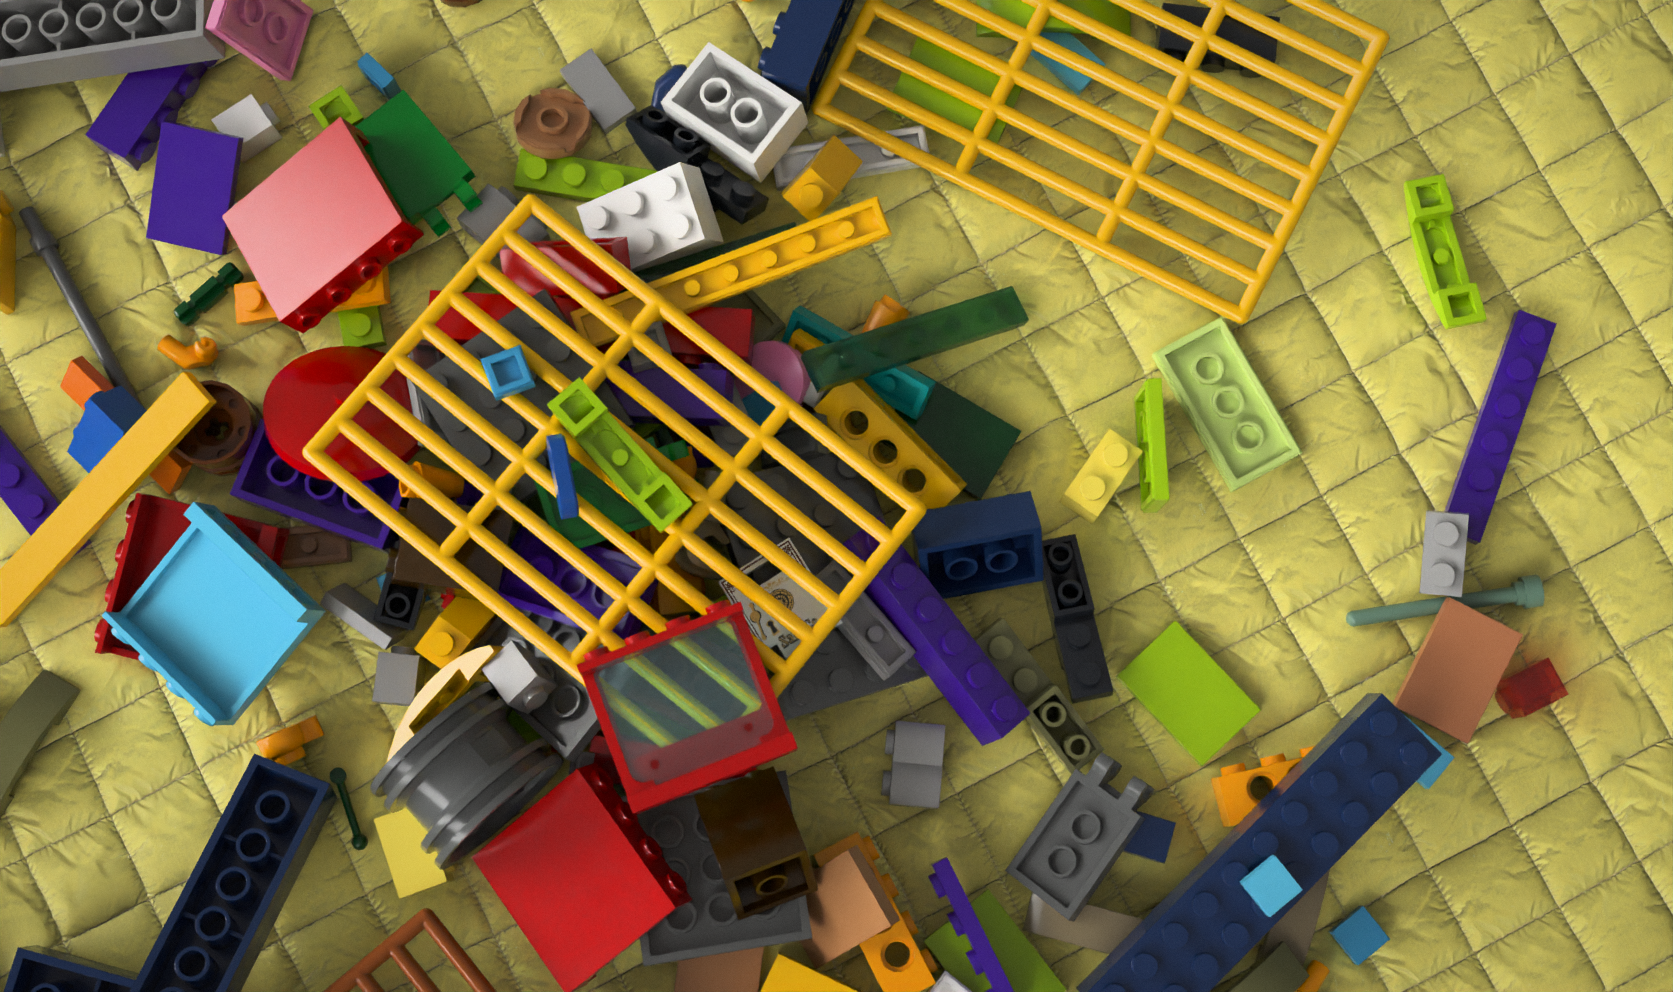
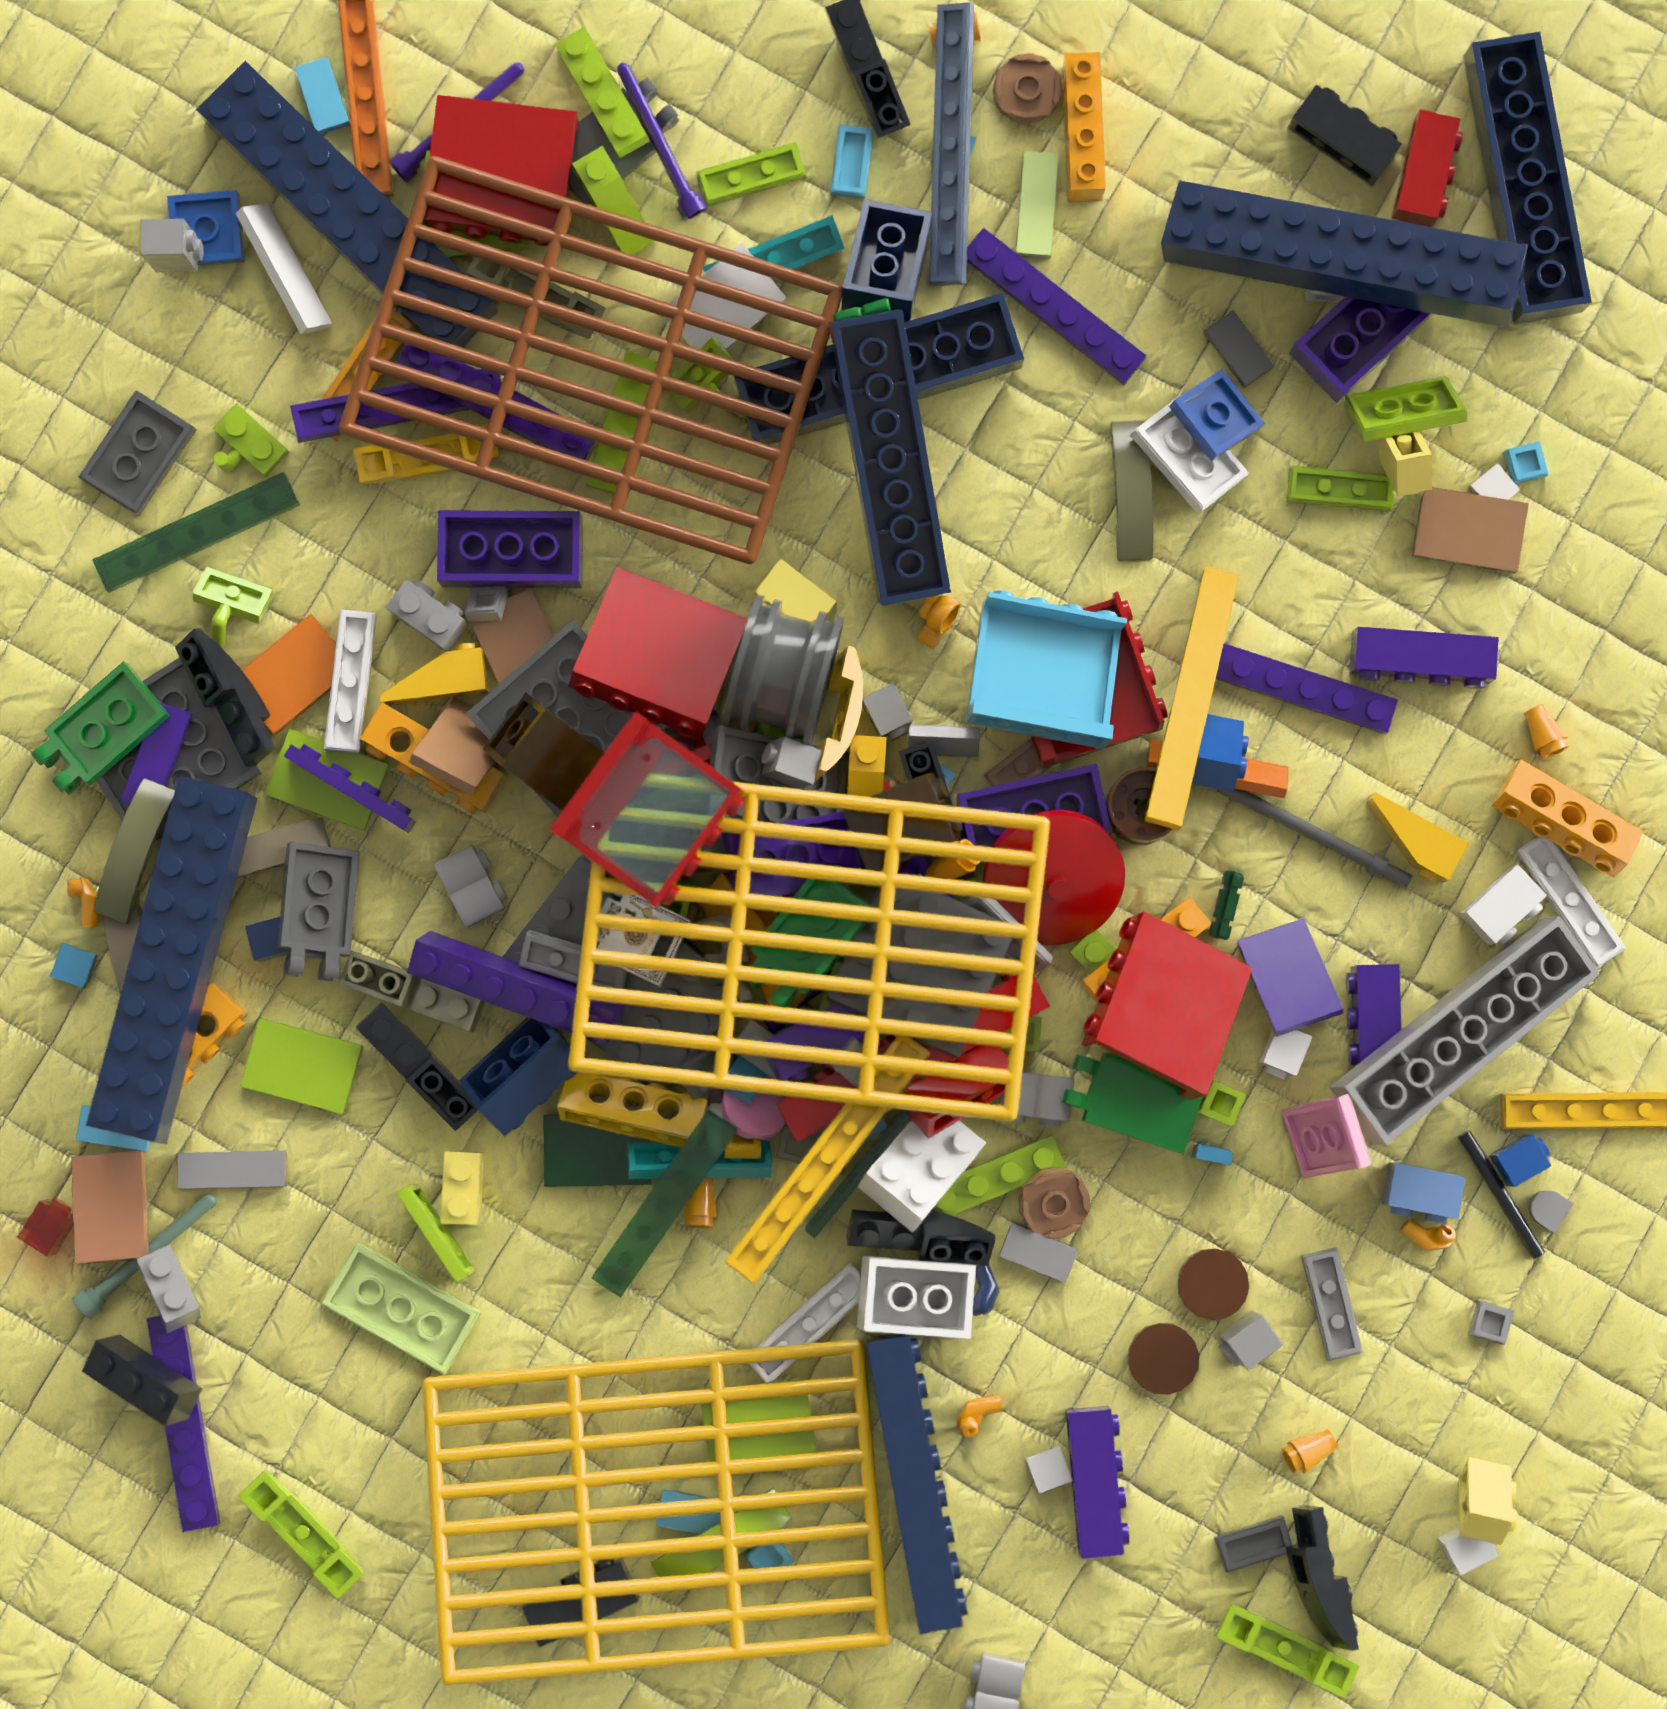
camera: 145 degrees right, 5 degrees up
light orange arm [157,335,218,370] -> none
dark green hinge [330,767,368,850] -> none
dark azure tile [480,345,536,401] -> none
blue tile [546,433,579,520] -> none
lime slope [547,377,693,533] -> none
yellow slope [781,135,863,221] -> none
medium azure tile [1239,855,1303,917] -> none
none -> black brick [82,1334,202,1427]
none -> light grey tile [178,1150,287,1189]

